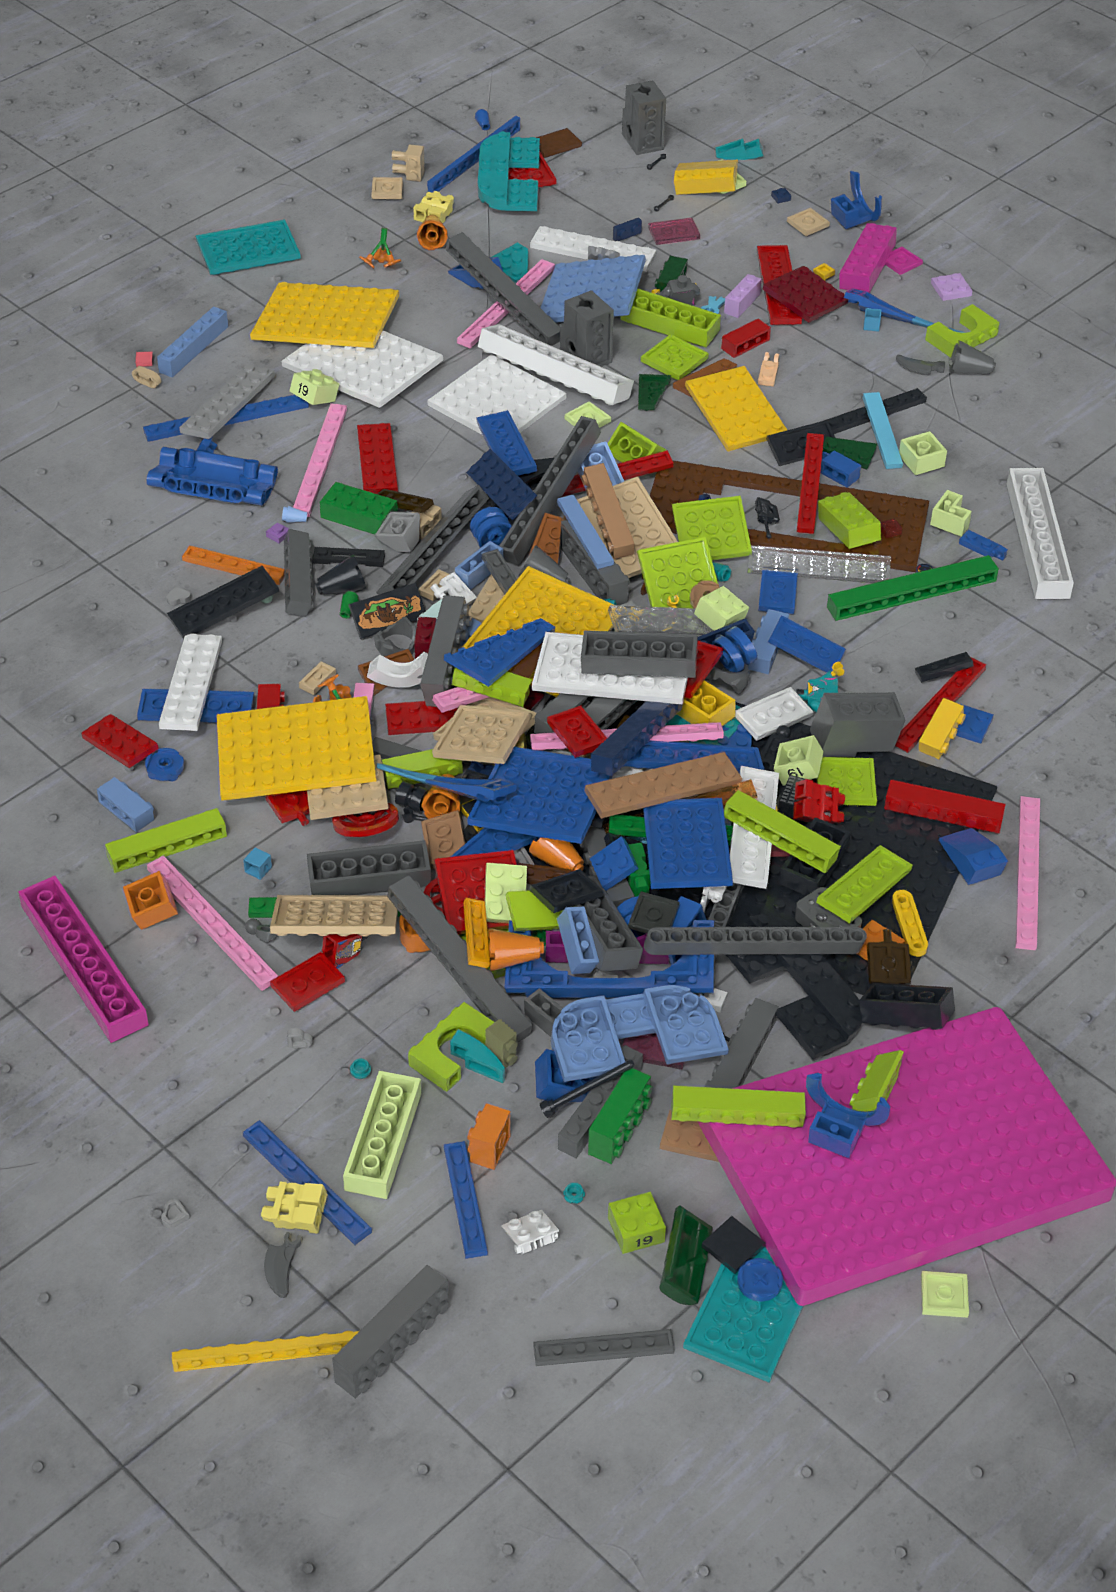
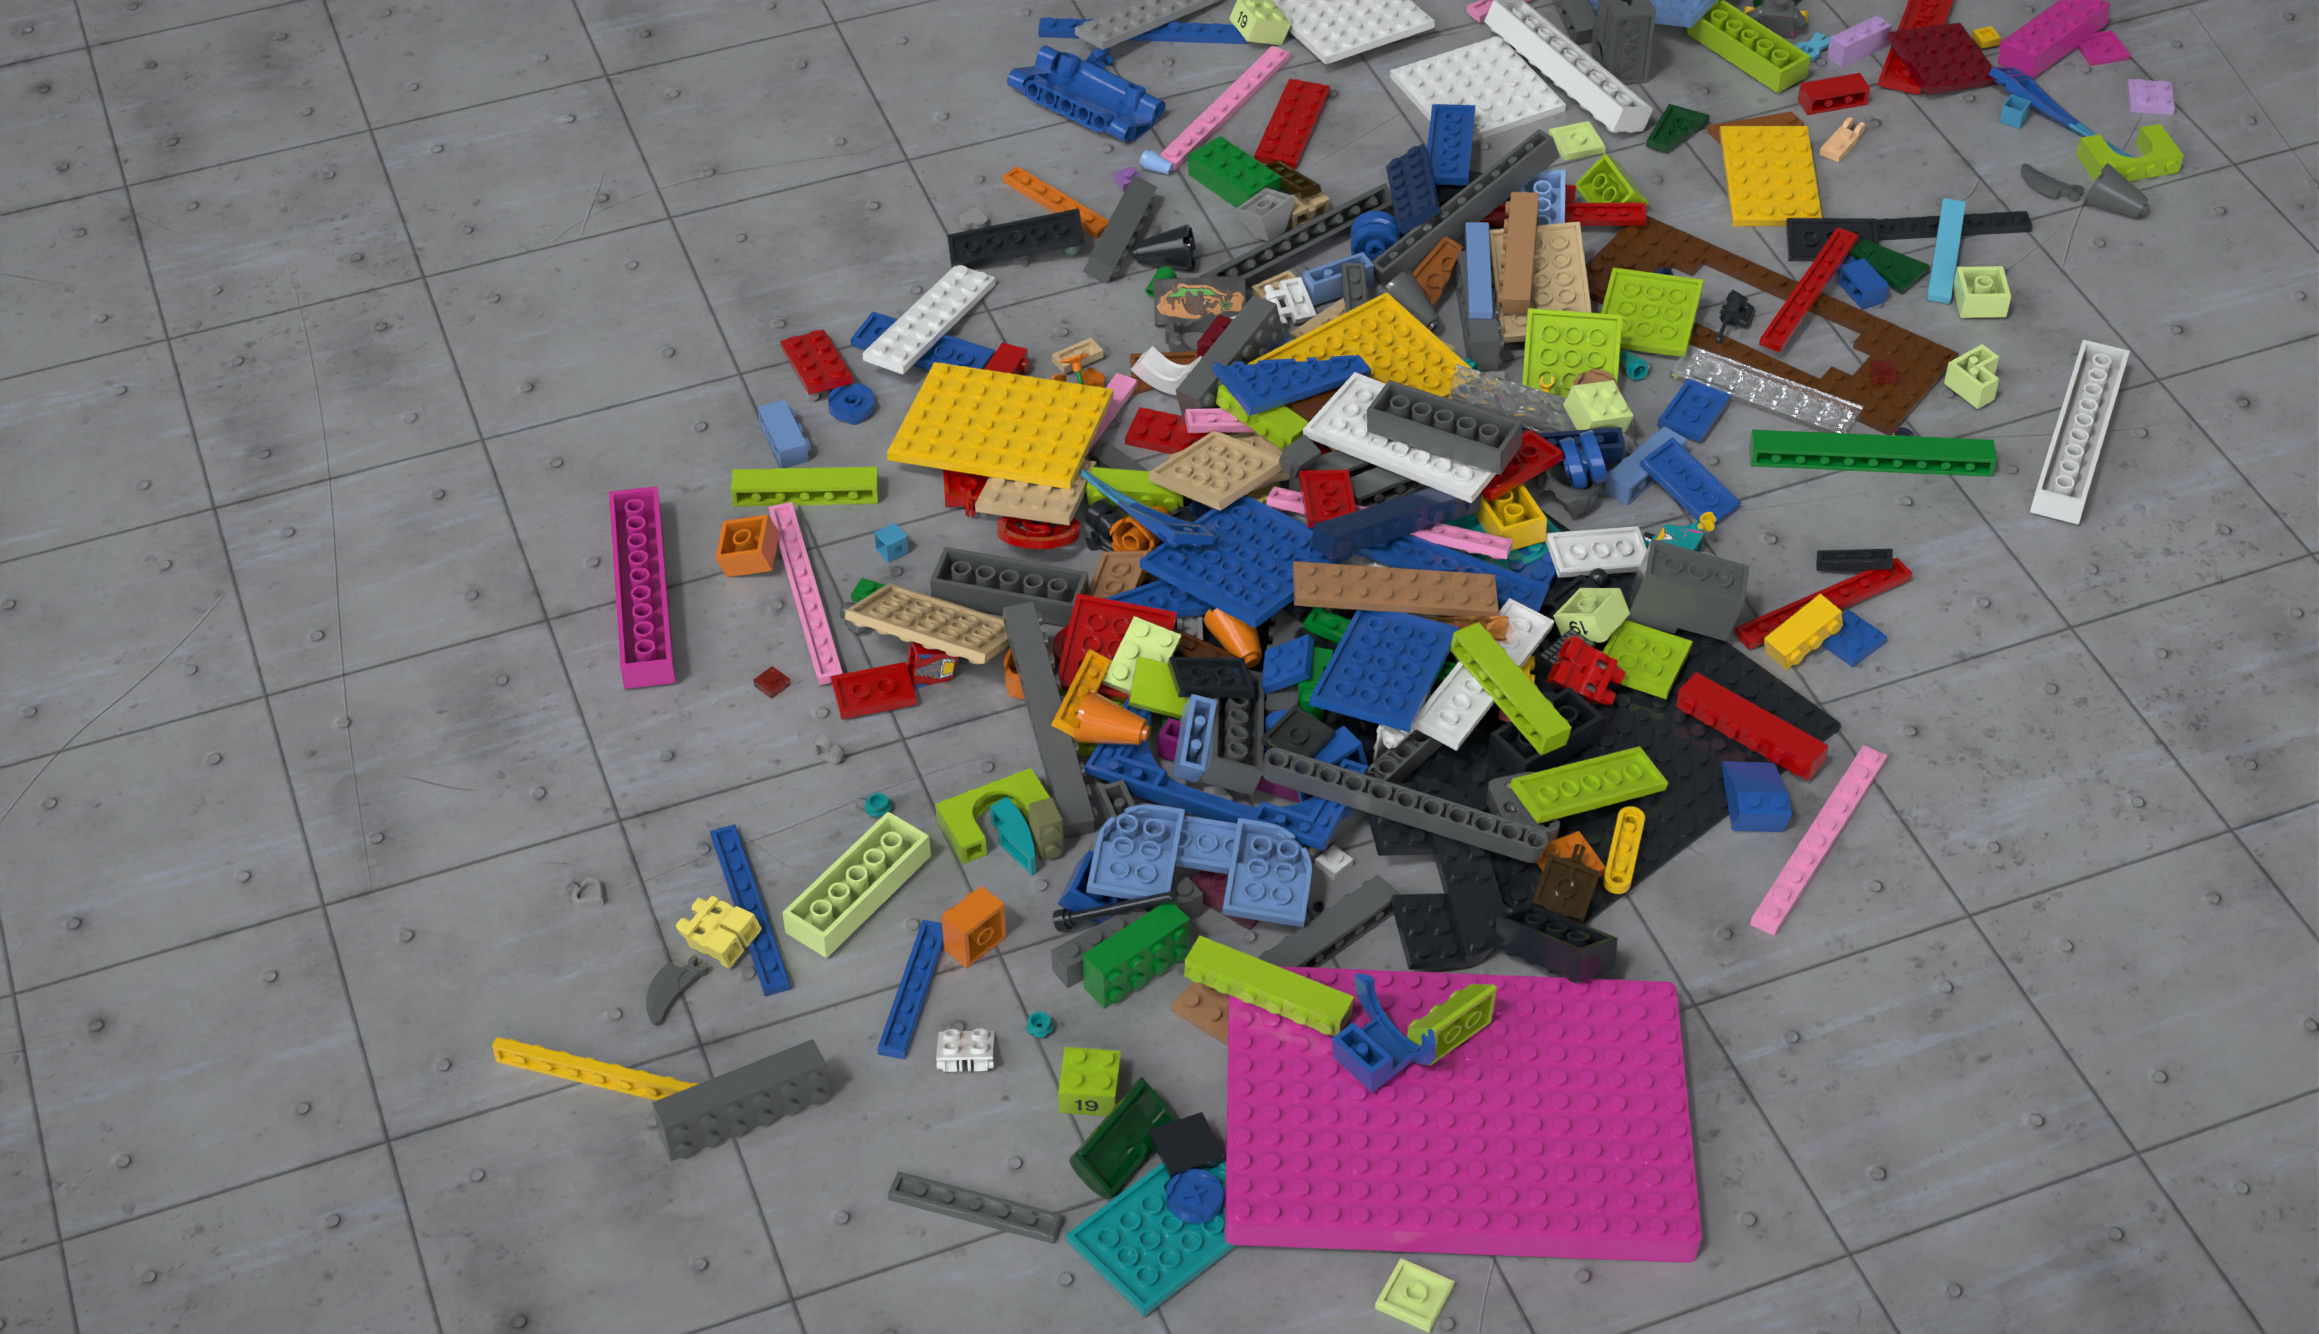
camera: 25 degrees right, 0 degrees up
black container [313,547,385,567] -> none
lime plate [641,334,709,380] -> none
lime brick [818,492,881,549] -> none
blue hinge [959,530,1008,561] -> none
none -> clear red plate [753,666,790,699]
none -> dark grey brick [1279,434,1321,478]

